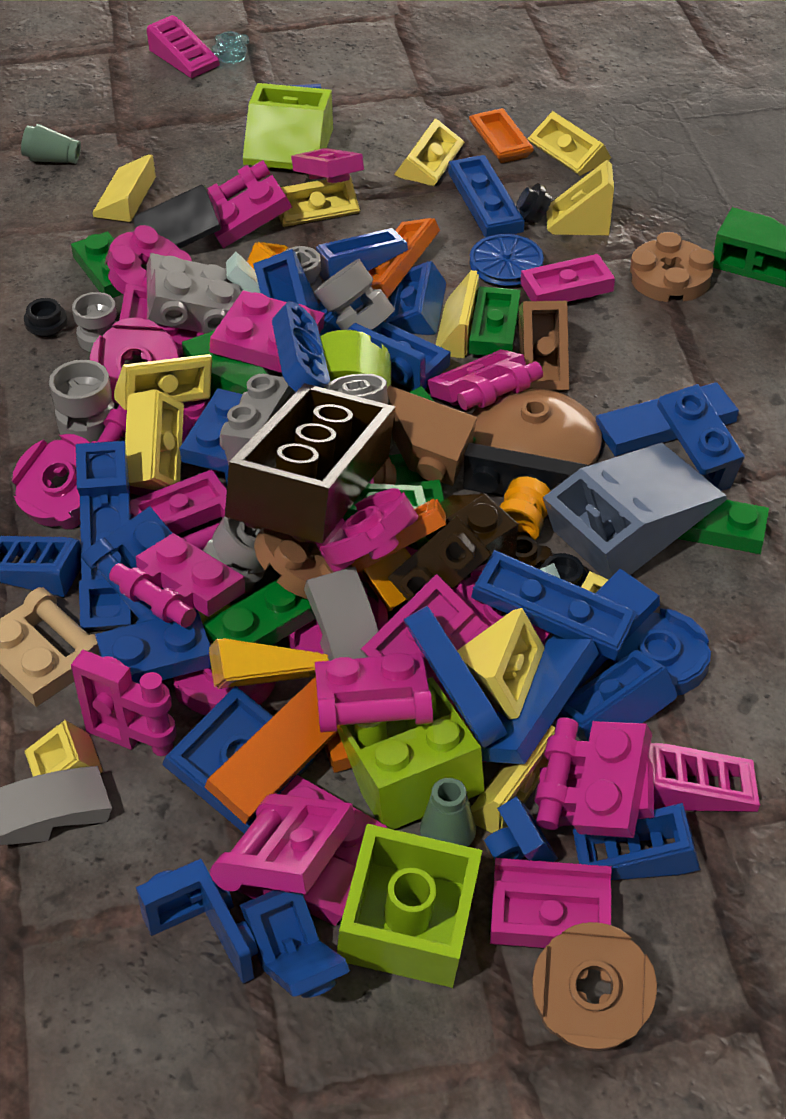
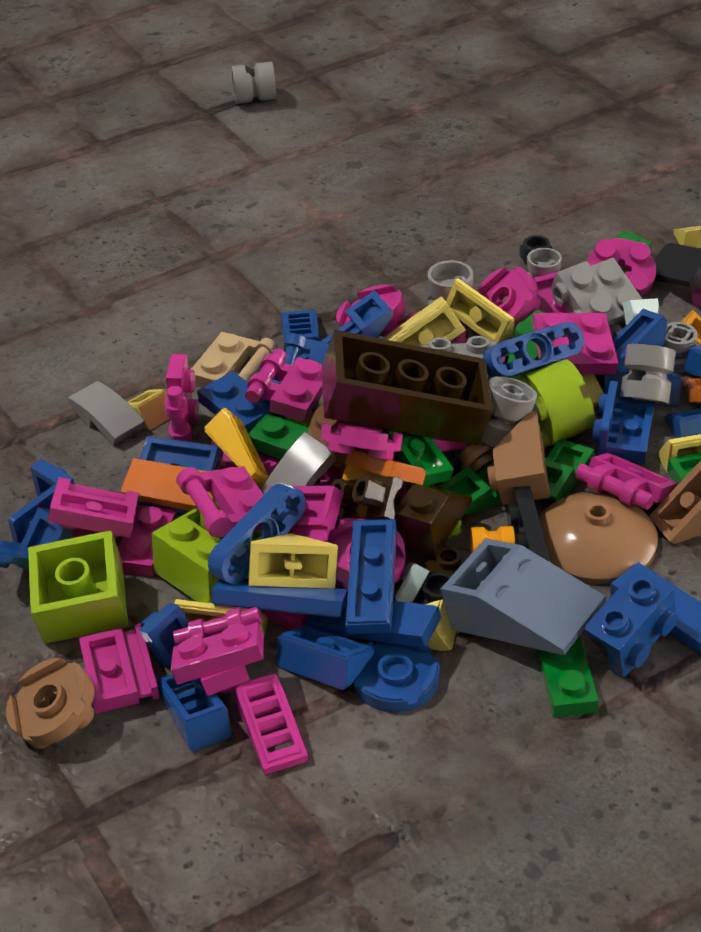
camera: 70 degrees right, 5 degrees down
sand green cone [420,778,476,847] -> none

